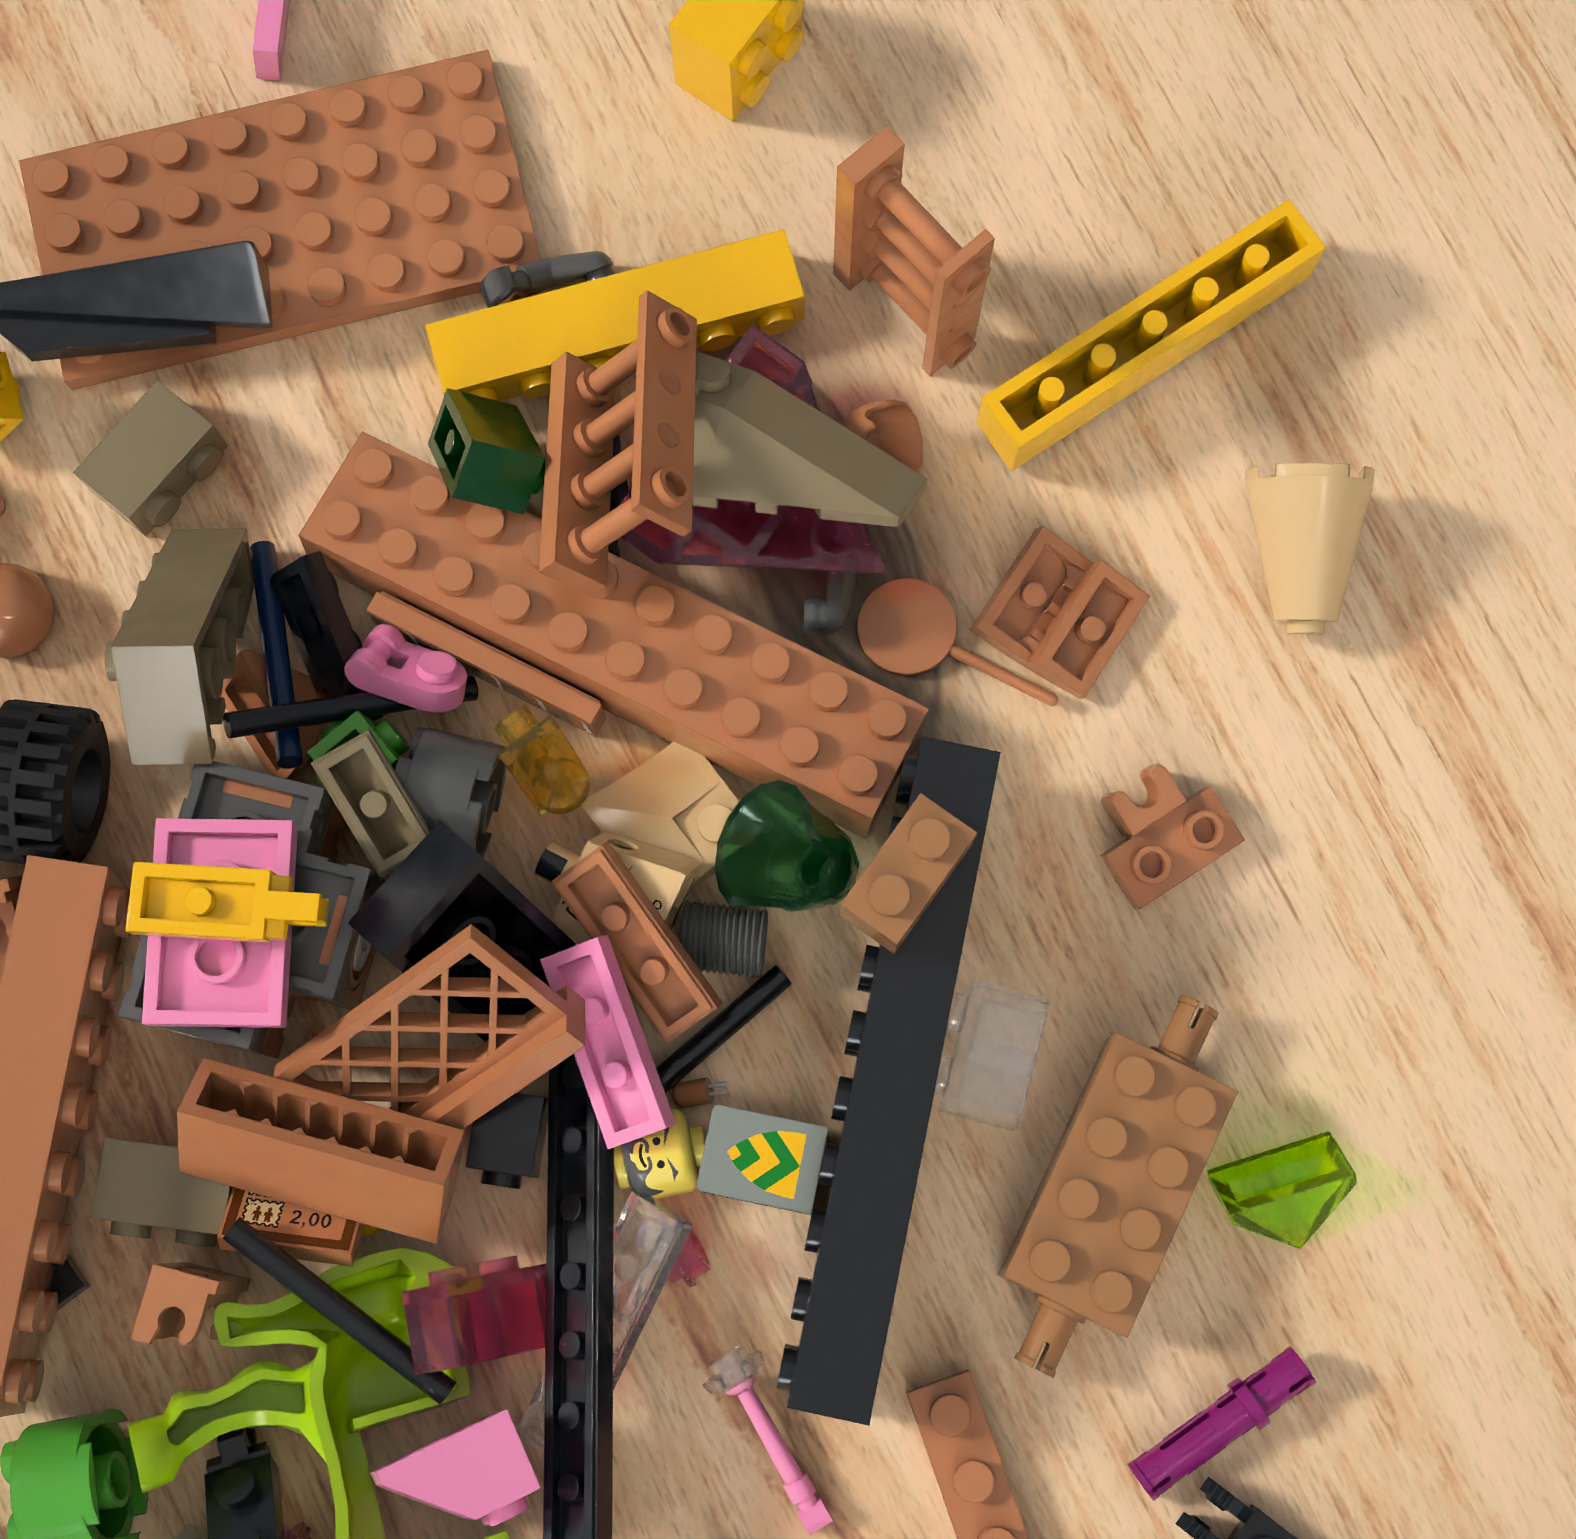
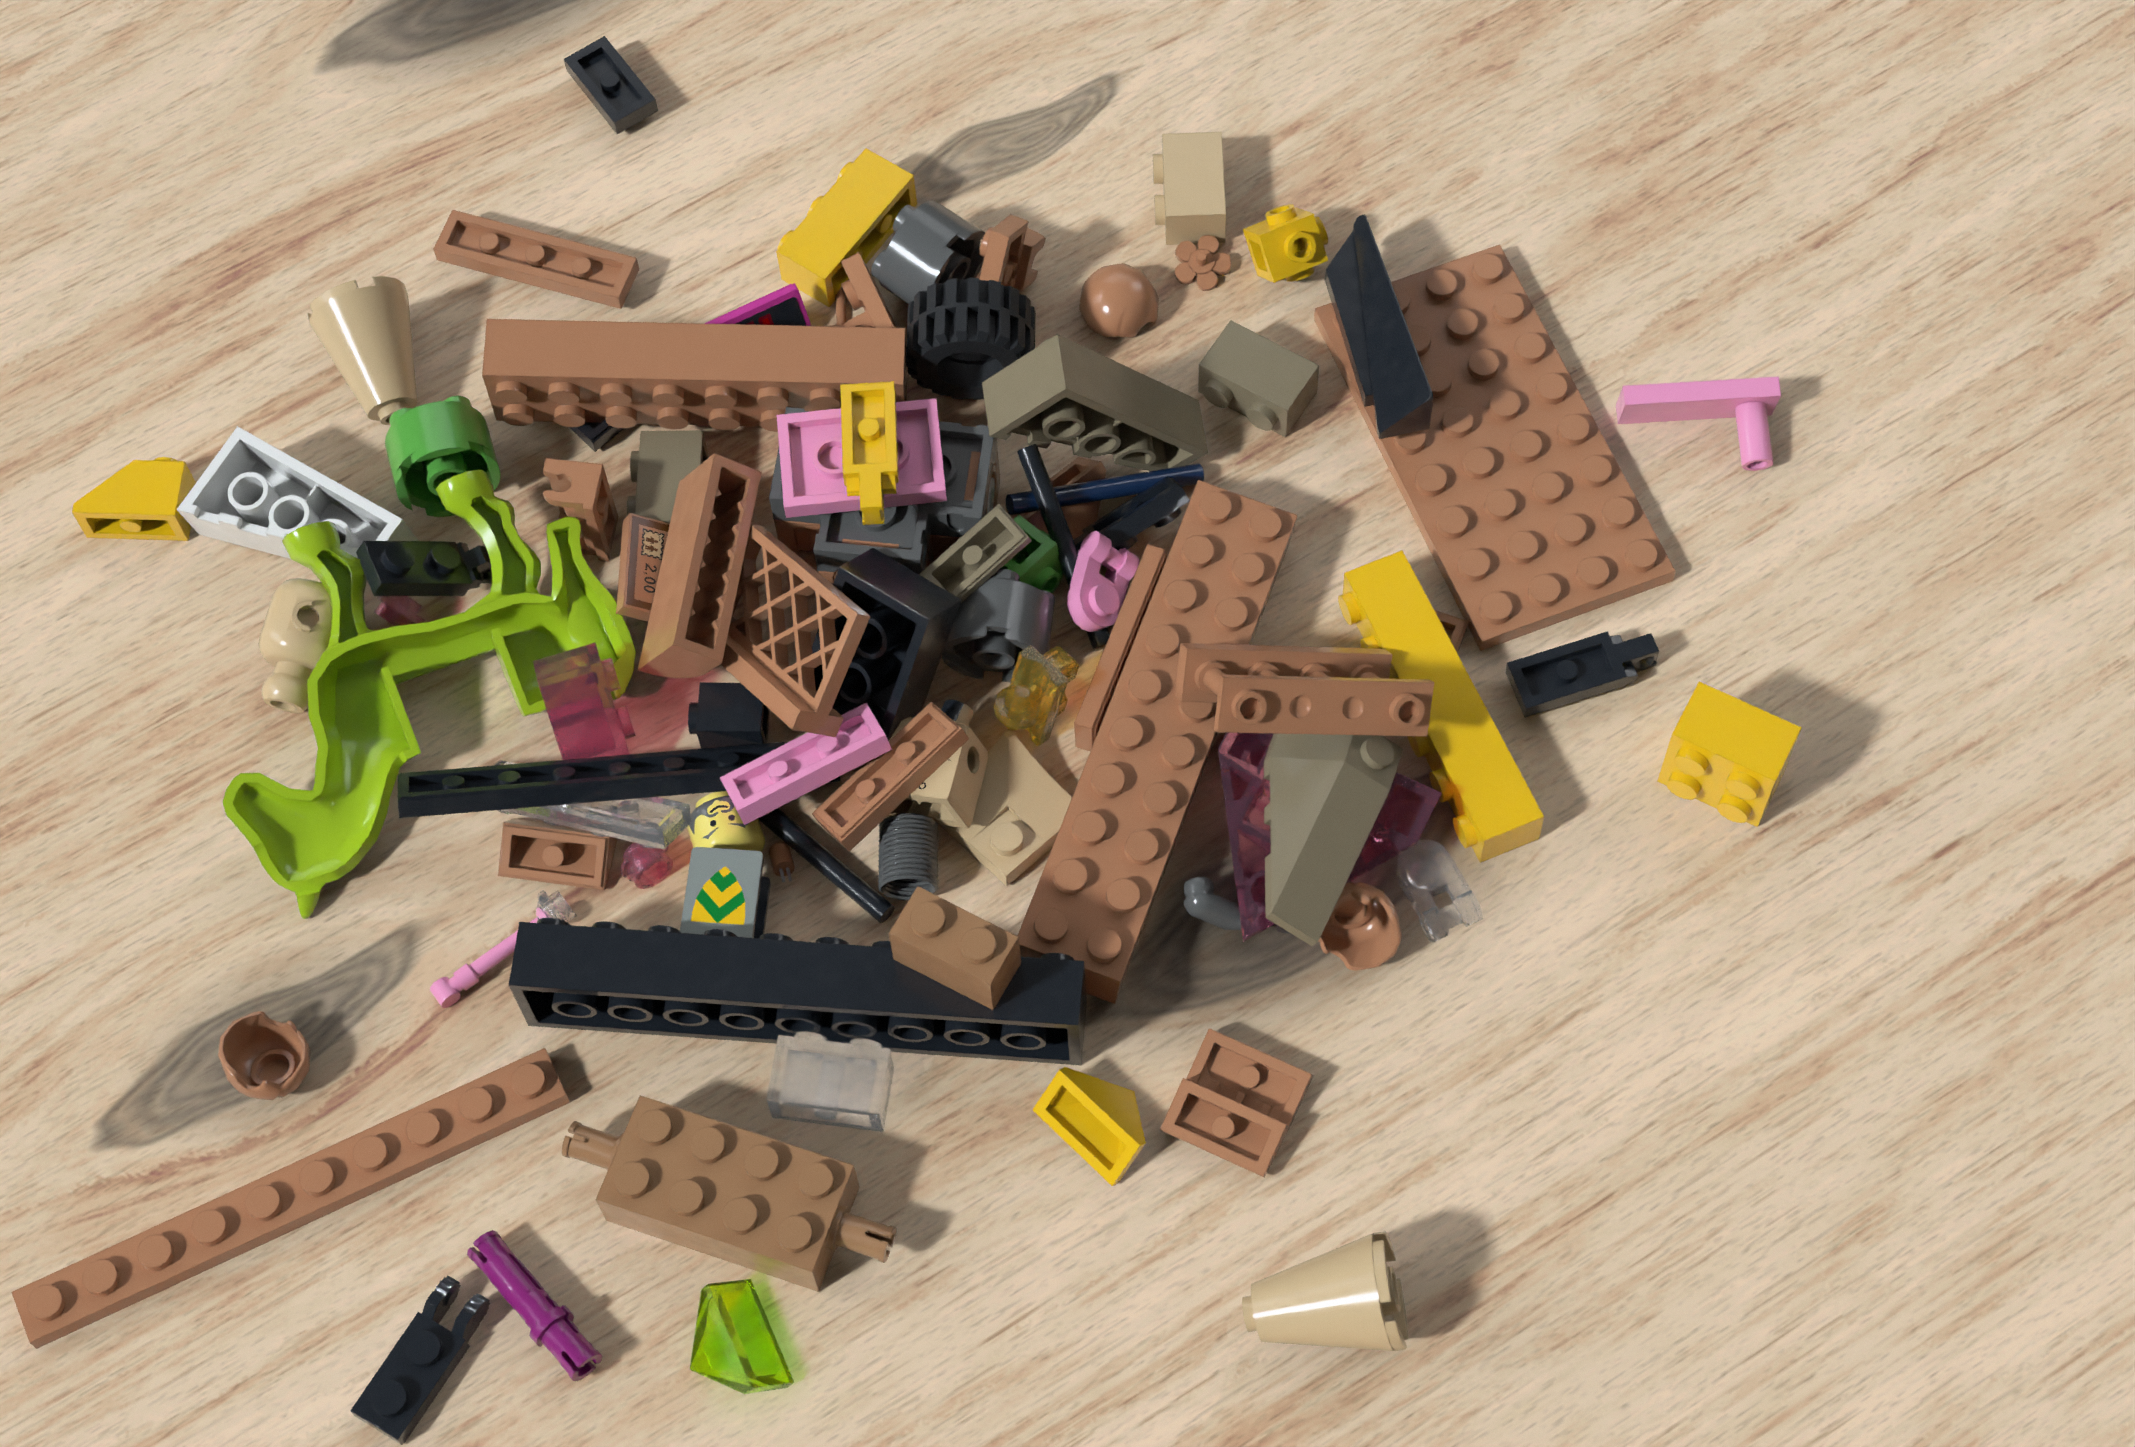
camera: 85 degrees right, 15 degrees down
black bar [223,1217,457,1405] -> none
bright pink slope [369,1409,540,1527] -> none
dark green brick [428,388,545,514] -> none
dark grey arm [480,251,615,308] -> none
clear green helmet [714,780,859,912] -> none
nougat fence [833,126,995,377] -> none
nougat piece [857,578,1058,706] -> none
yellow brick [976,199,1326,472] -> none
nougat plate [1100,763,1245,909] -> none
none -> nougat slope [498,818,618,890]
none -> yellow slope [1032,1067,1146,1186]
none -> clear plate [1396,839,1483,943]
none -> black hinge [1506,631,1659,718]

